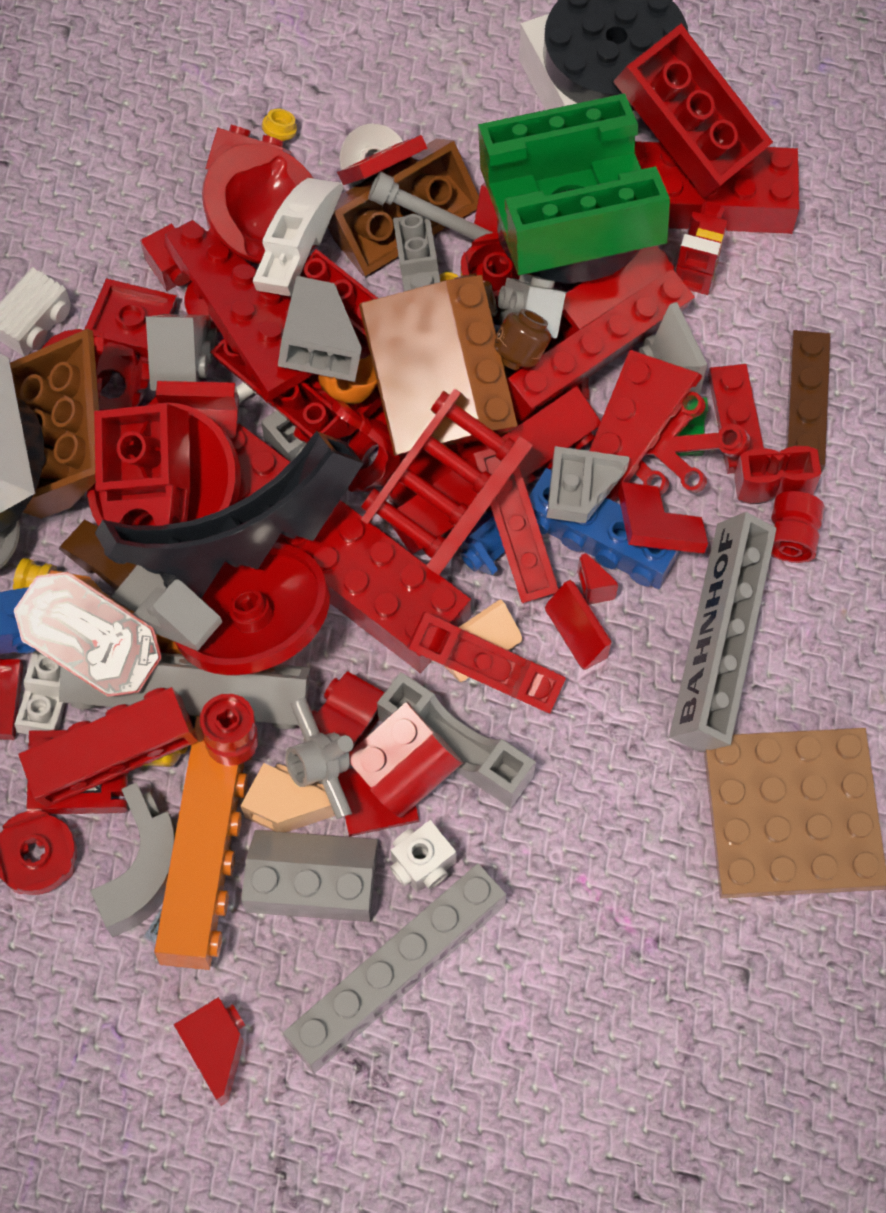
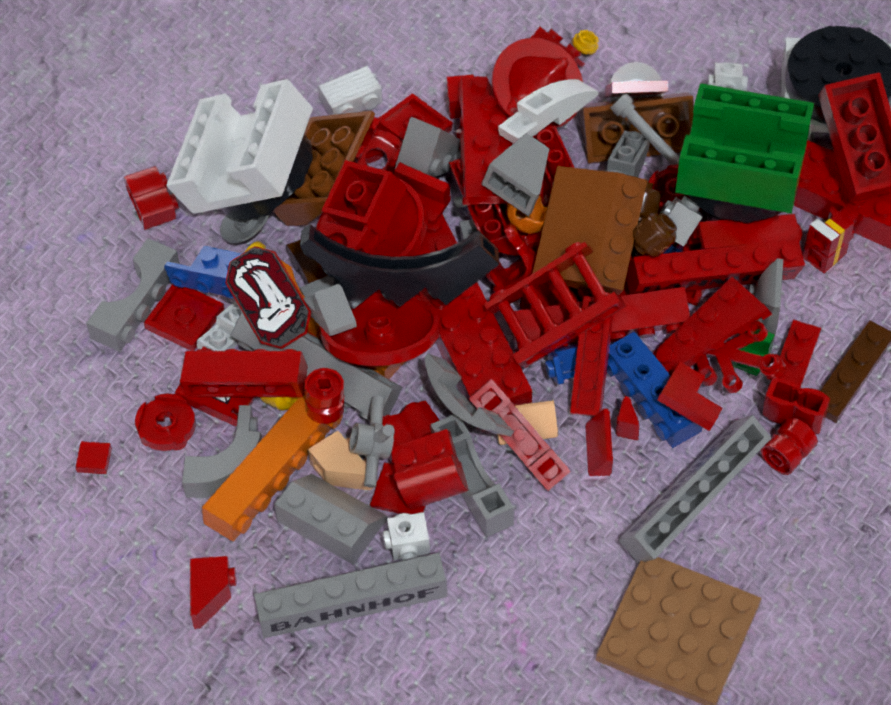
camera: 30 degrees right, 10 degrees down
light grey wing [546,446,629,523] -> none
none -> light grey slope [424,353,514,436]
none -> white brick [708,63,748,91]

